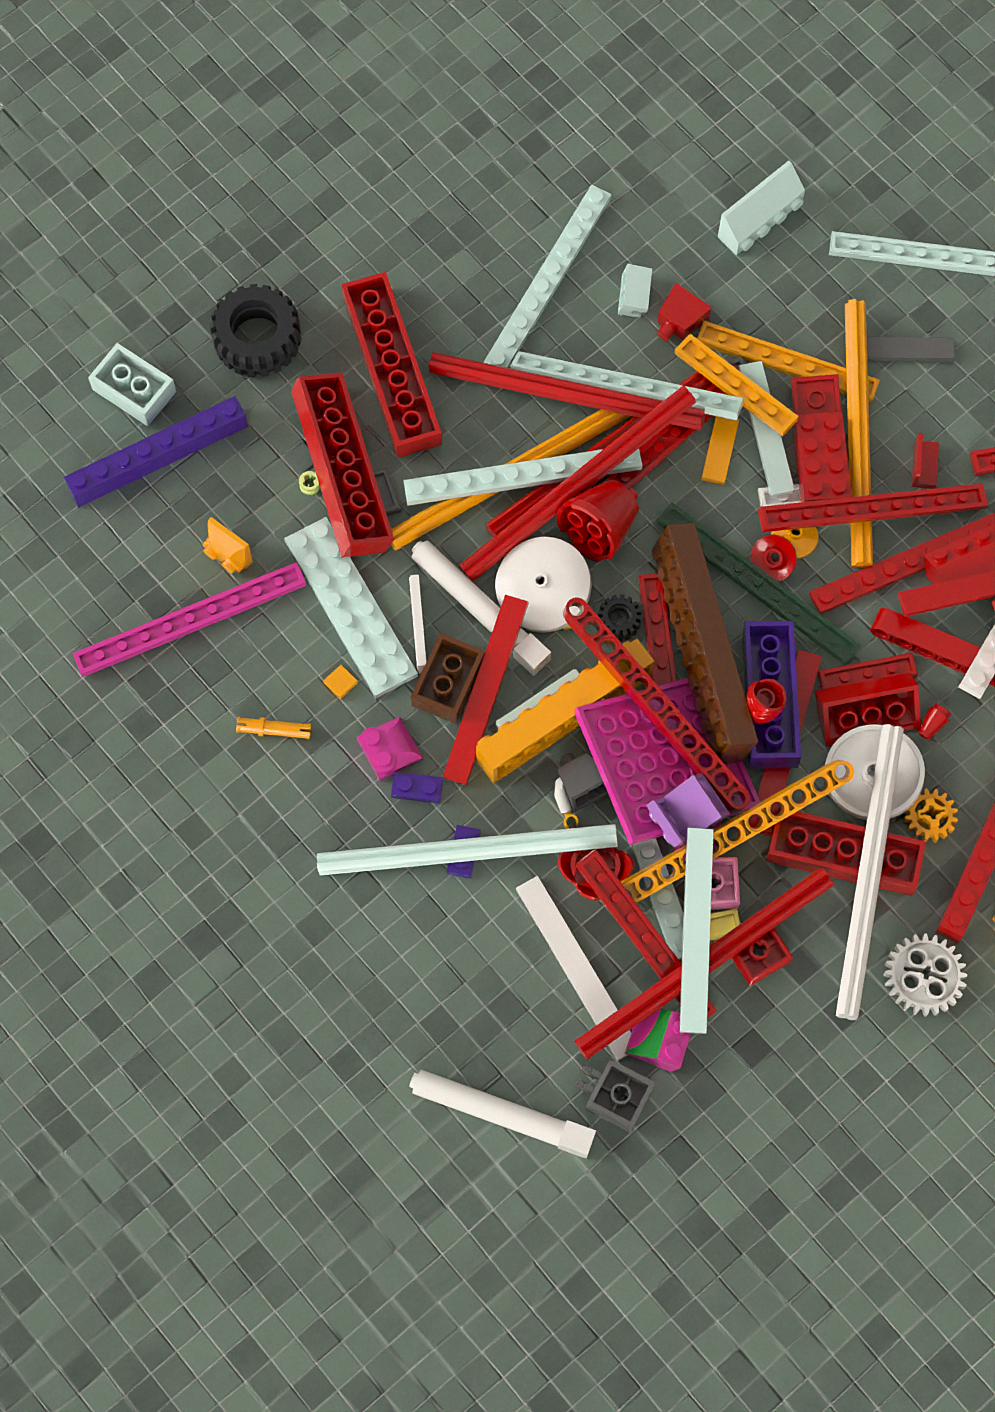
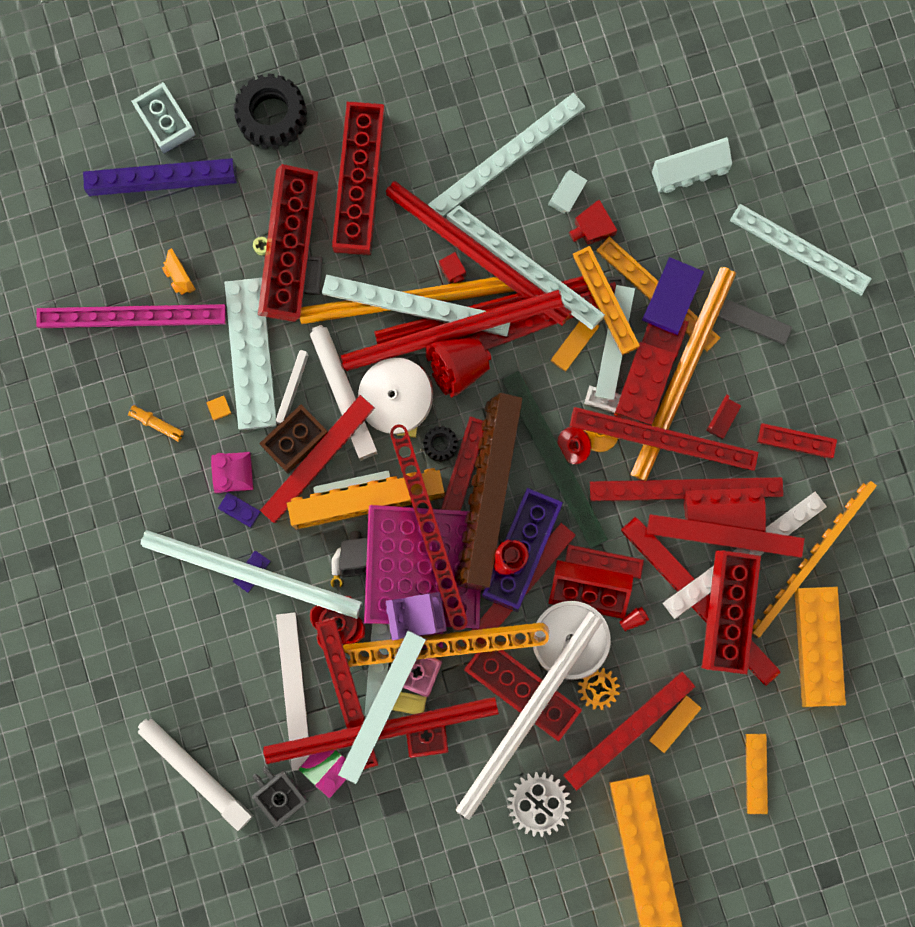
camera: 30 degrees right, 10 degrees up
none -> red brick [439,252,466,284]
none -> dark purple tile [642,257,704,335]

